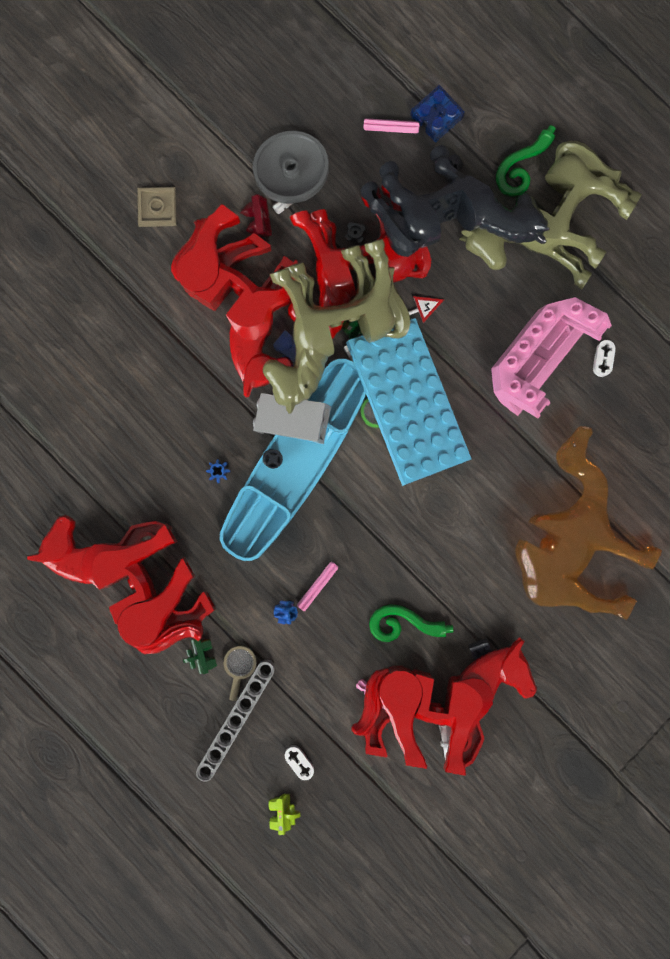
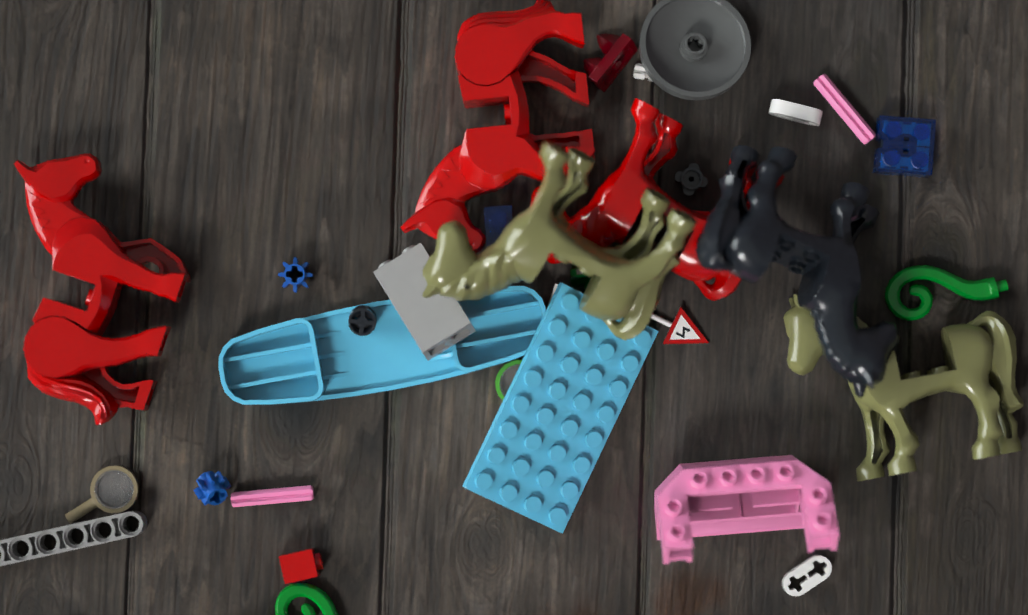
camera: 45 degrees right, 0 degrees up
dark green hips [183,639,217,675] -> none
none -> red brick [279,548,324,584]
none -> white beam [768,99,823,126]

